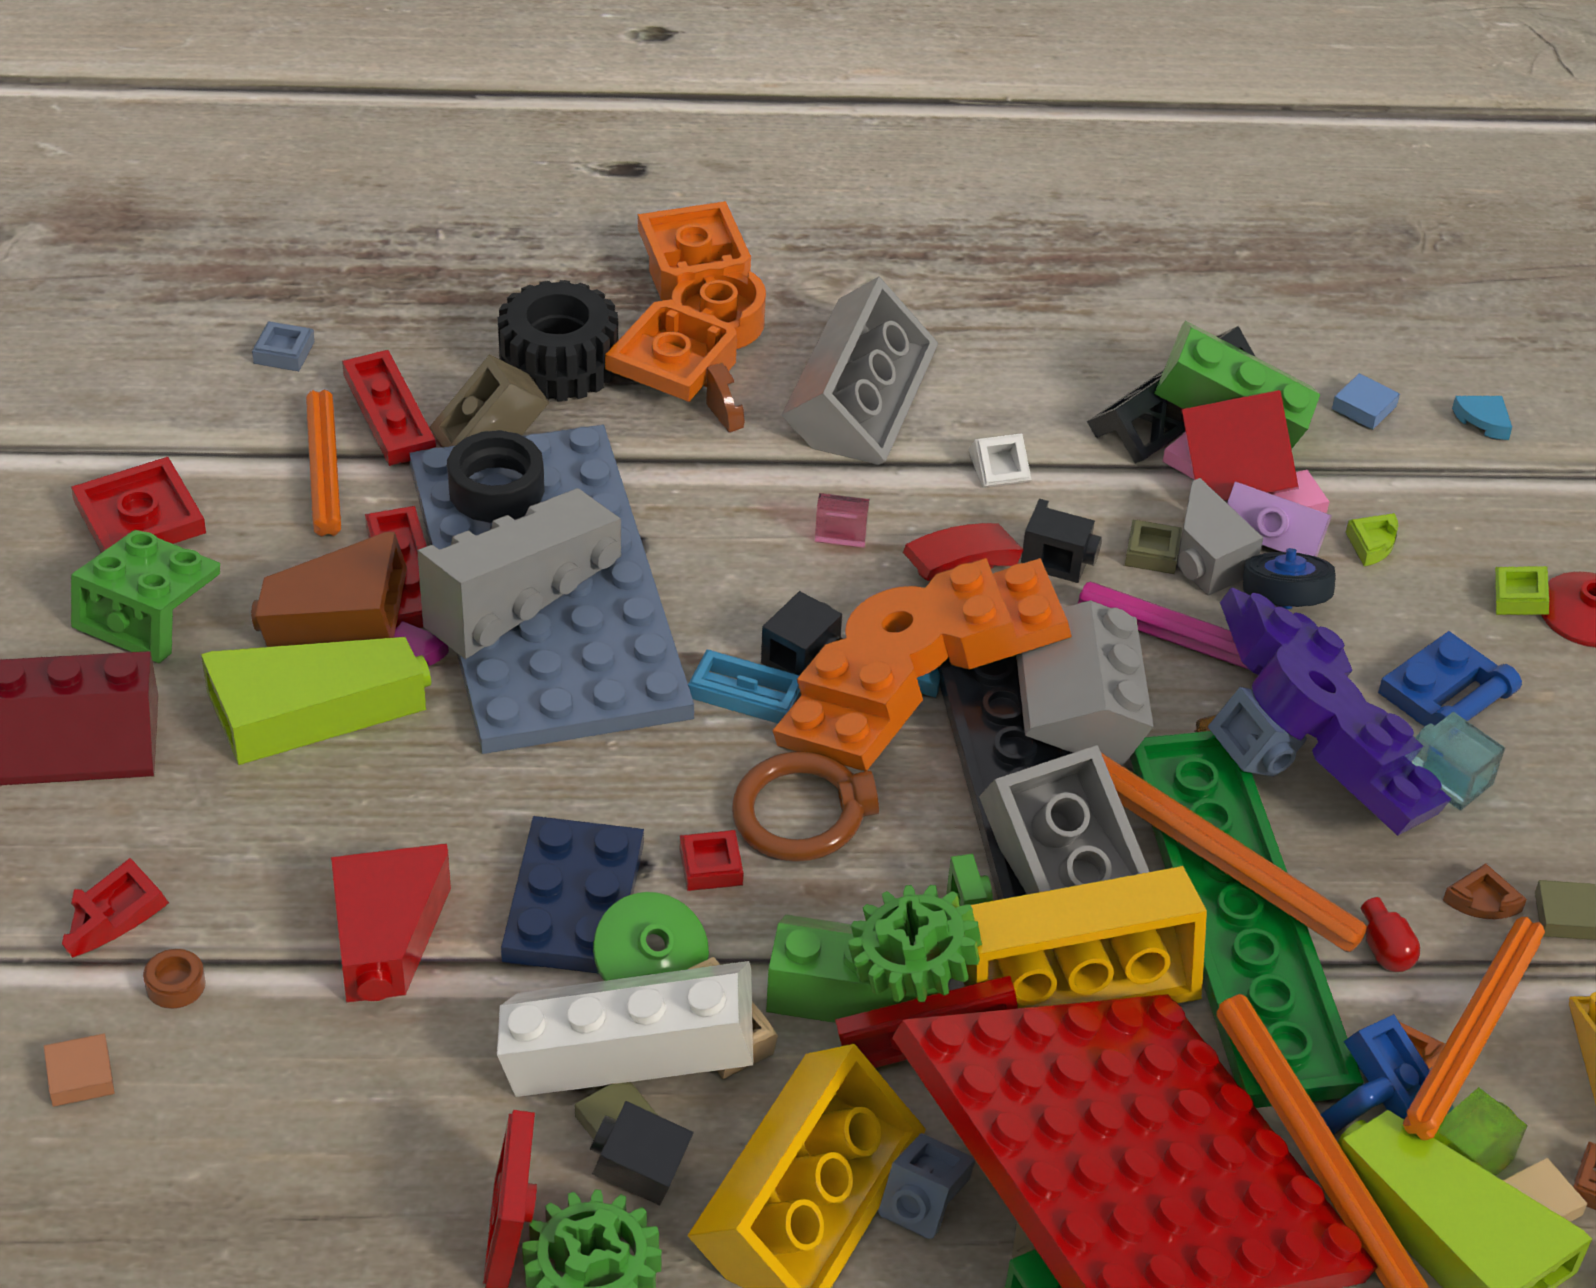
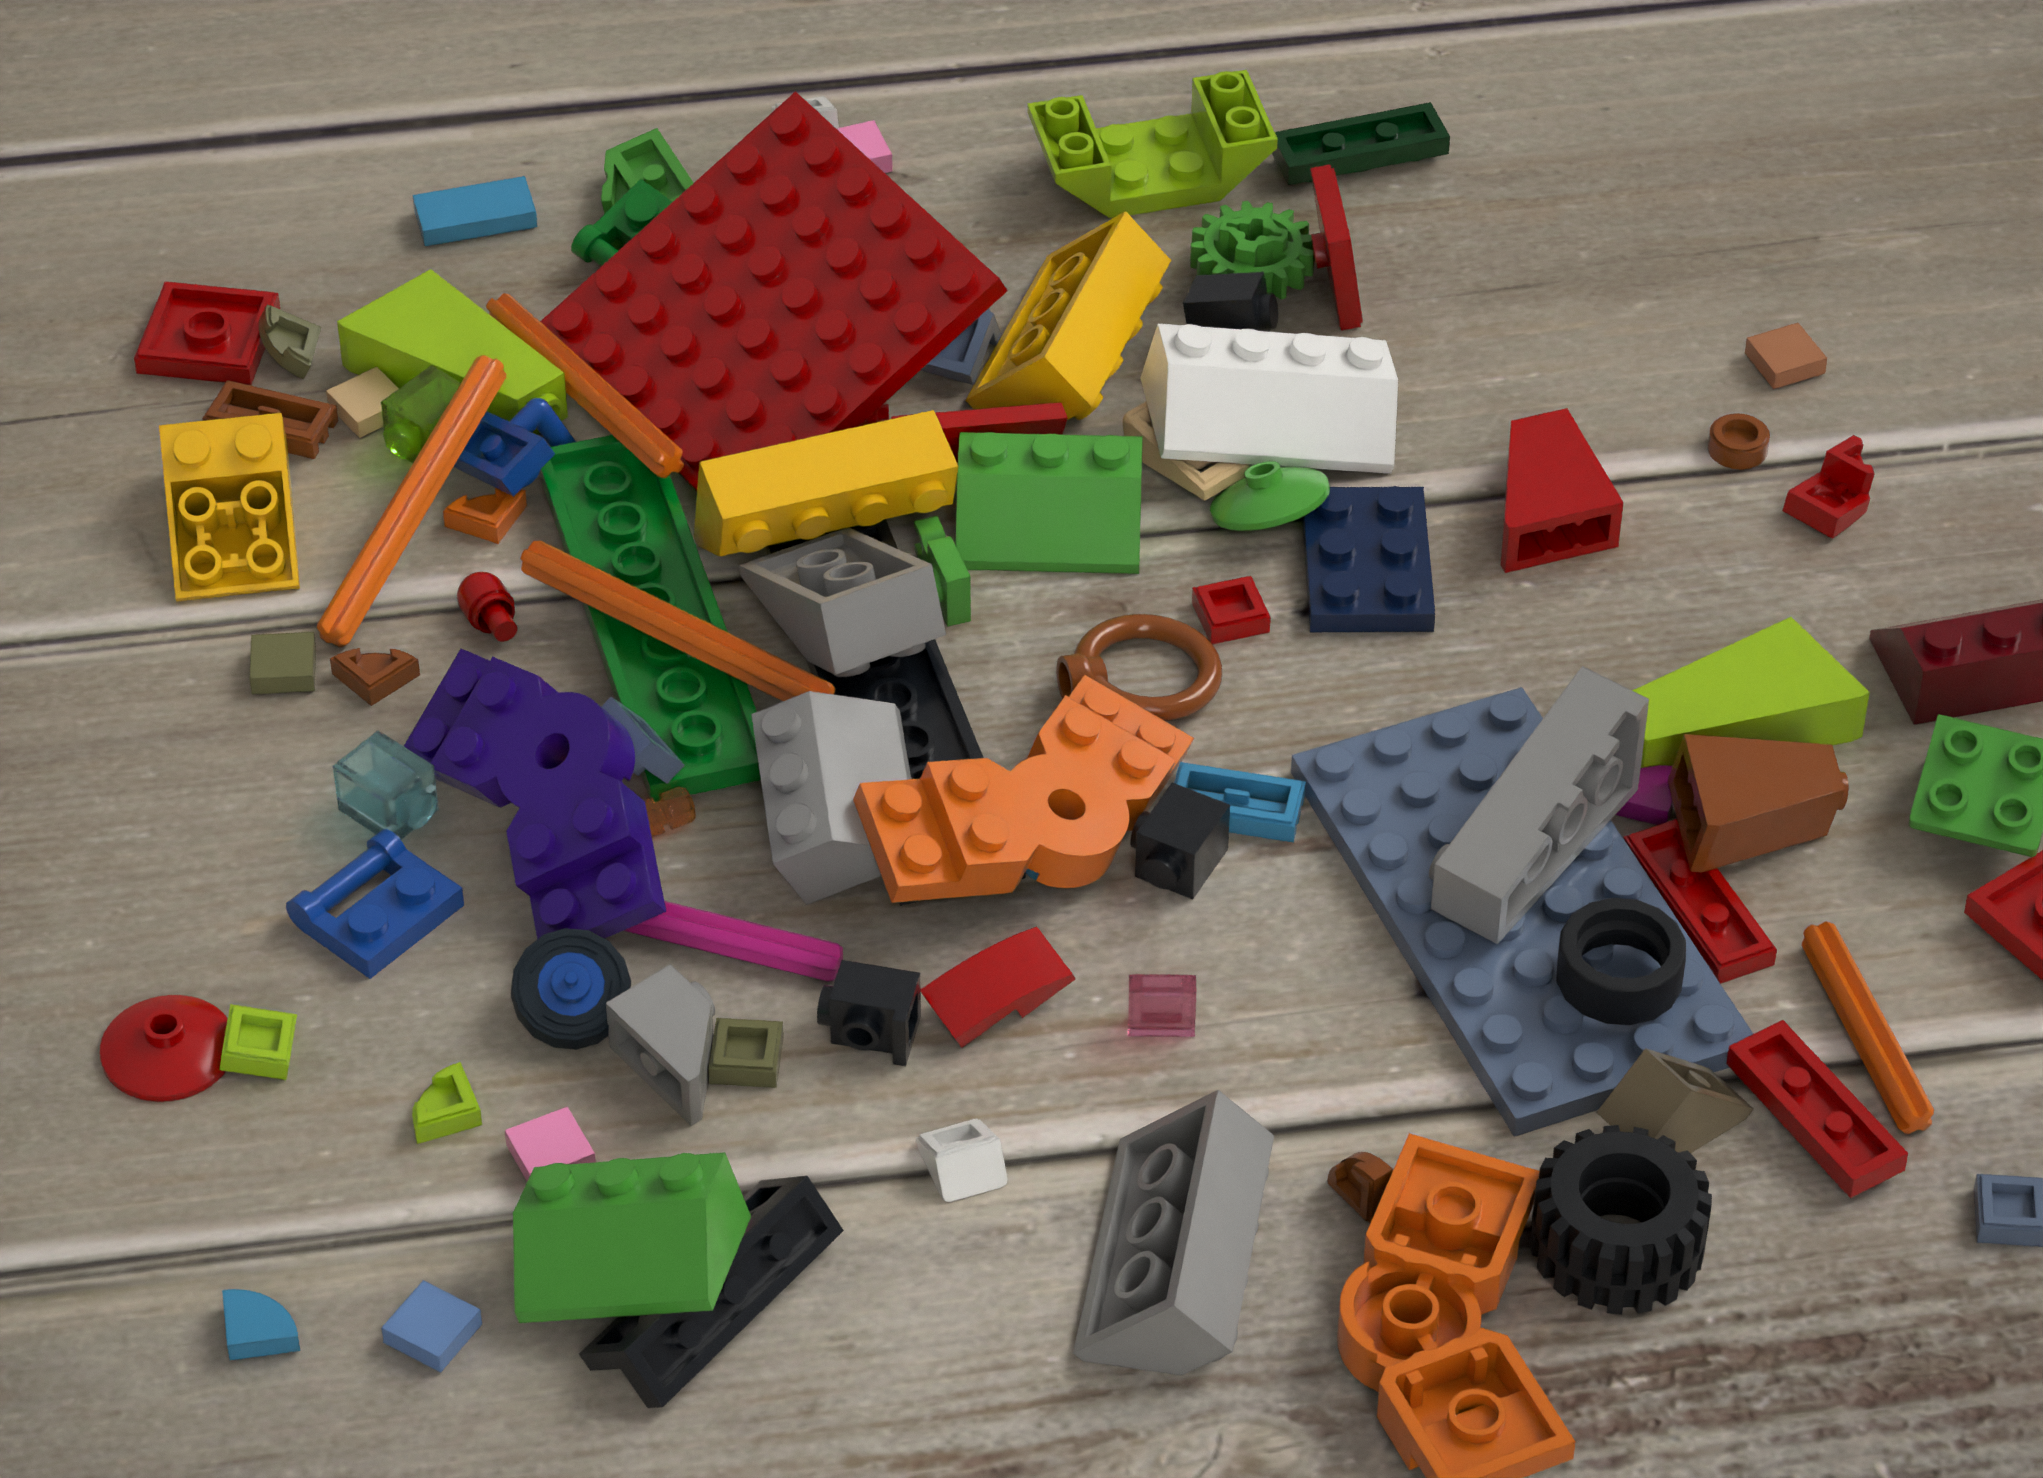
camera: 175 degrees right, 0 degrees up
bright green gear [848,885,982,1002] -> none
red tile [1182,390,1299,503] -> none
lavender plate [1227,482,1332,557] -> none

